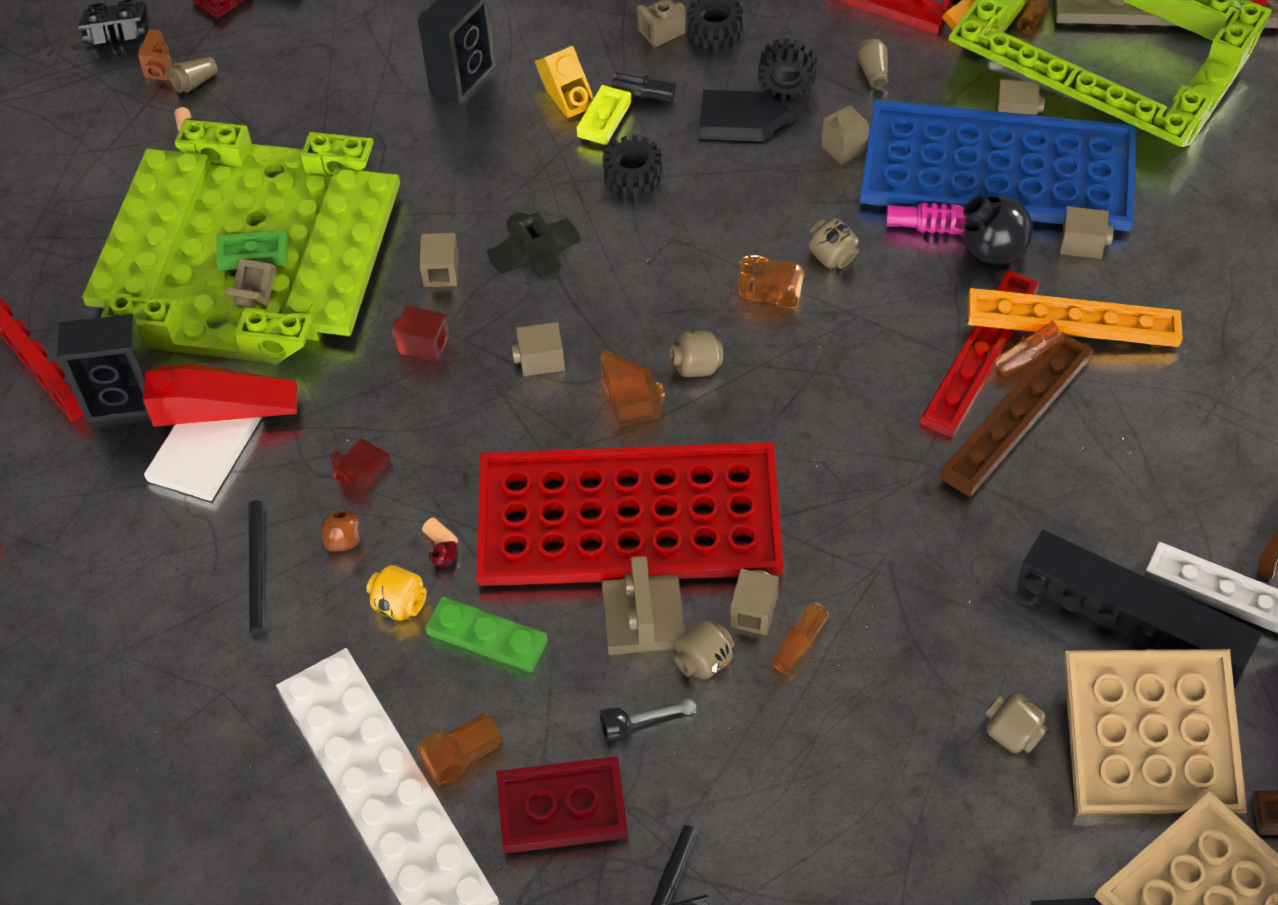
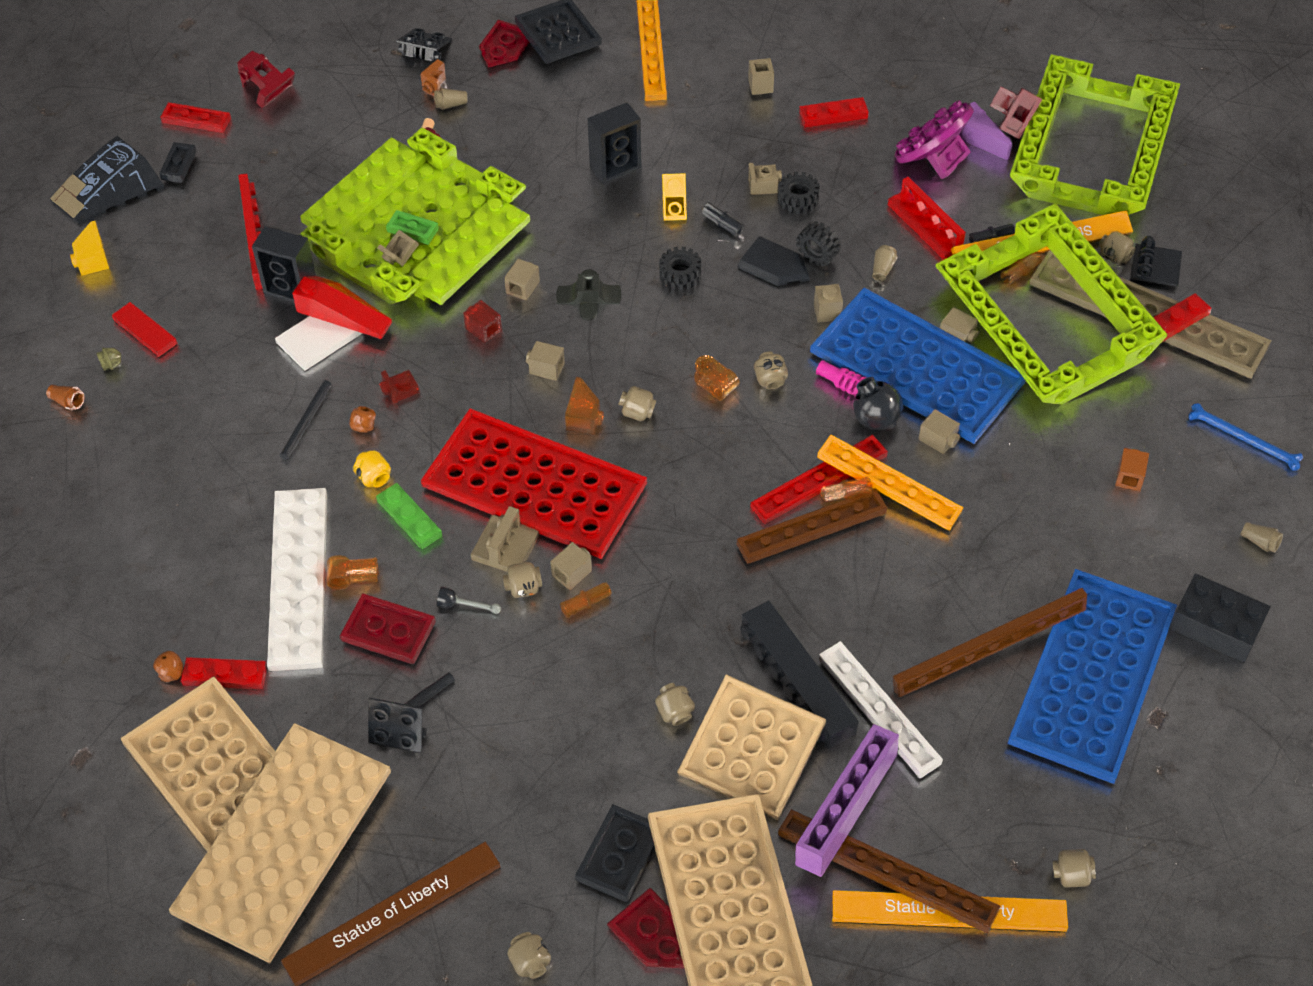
camera: 25 degrees right, 0 degrees up
arm [422,517,458,567] -> none
neon yellow plate [576,85,632,145] -> none

